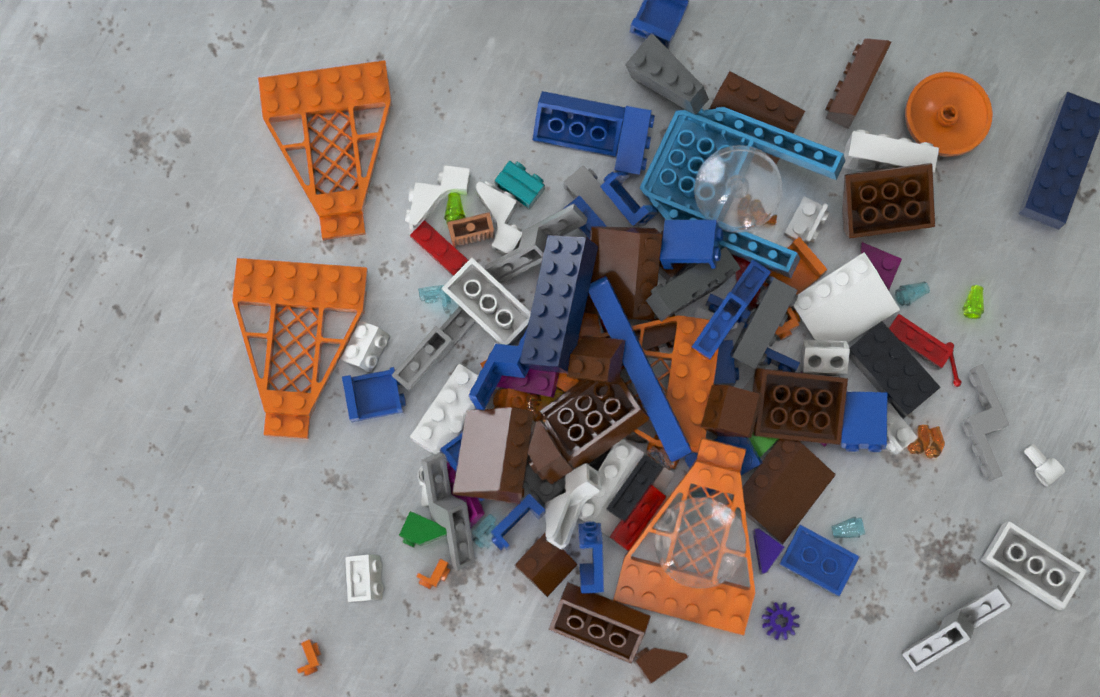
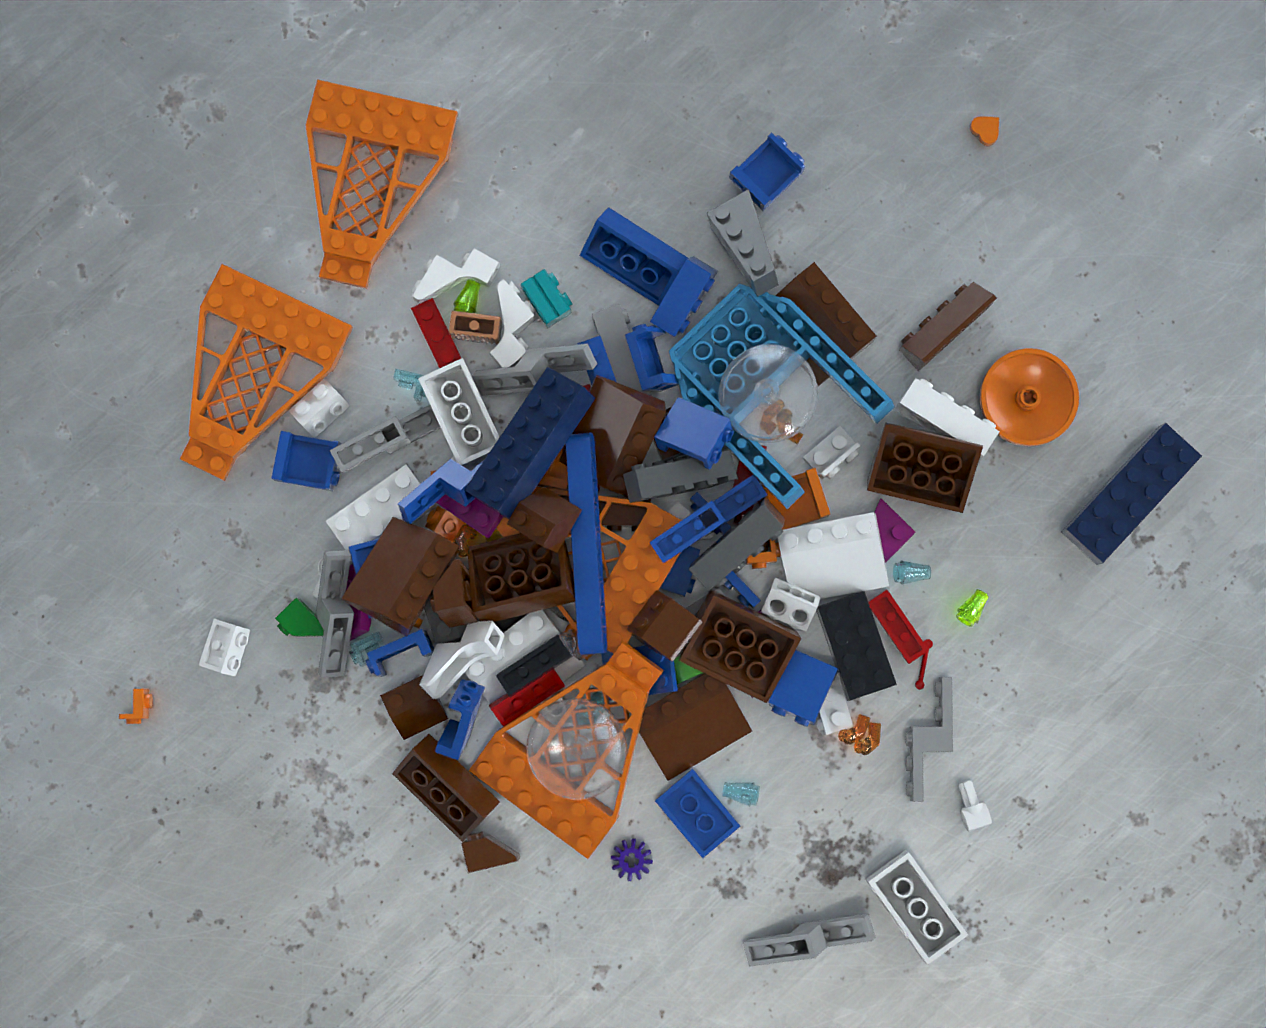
camera: 25 degrees right, 5 degrees up
orange bracket [416,559,451,589] -> none
dark purple slope [752,528,785,575] -> none

